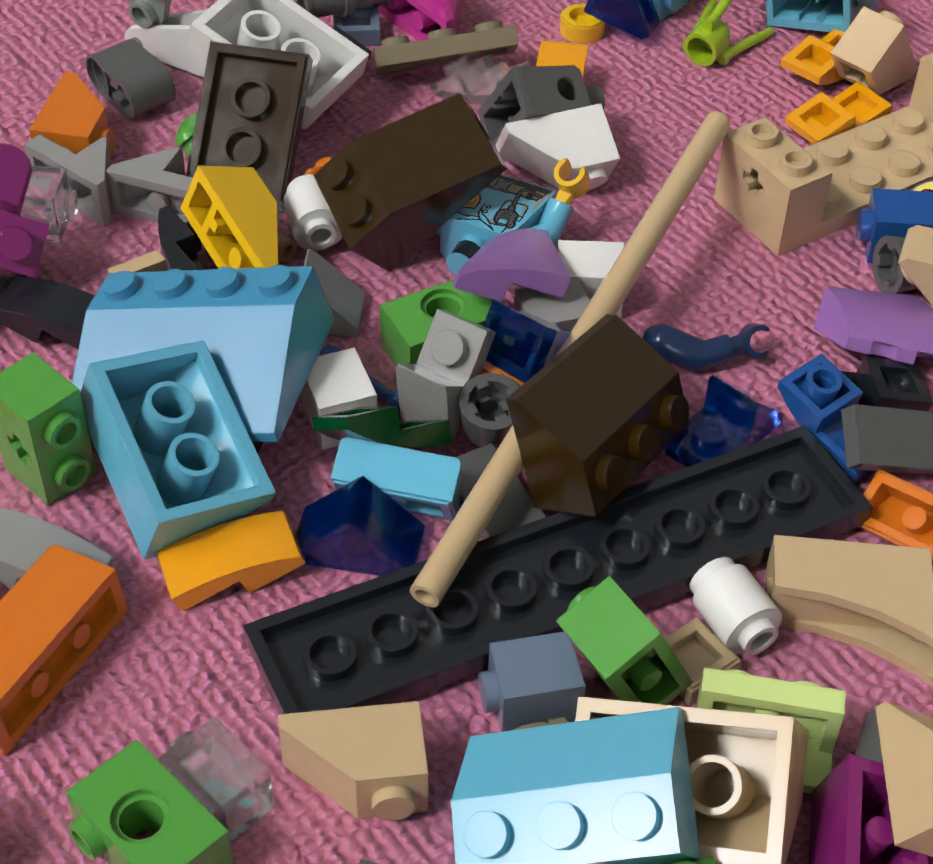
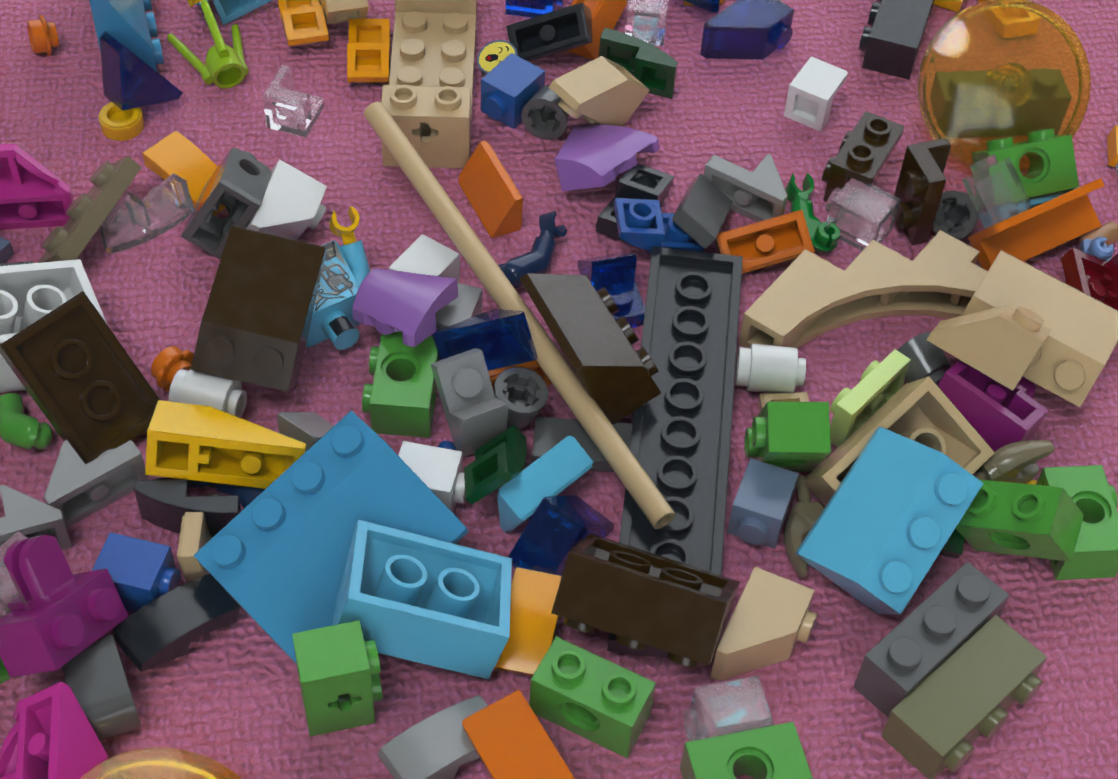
camera: 60 degrees left, 5 degrees up
none -> blue brick [91,532,180,613]
none -> clear panel [263,65,324,138]
none -> orange slope [458,140,523,238]
none -> bright green brick [529,636,656,758]
none -> dark brown slope [551,533,740,667]

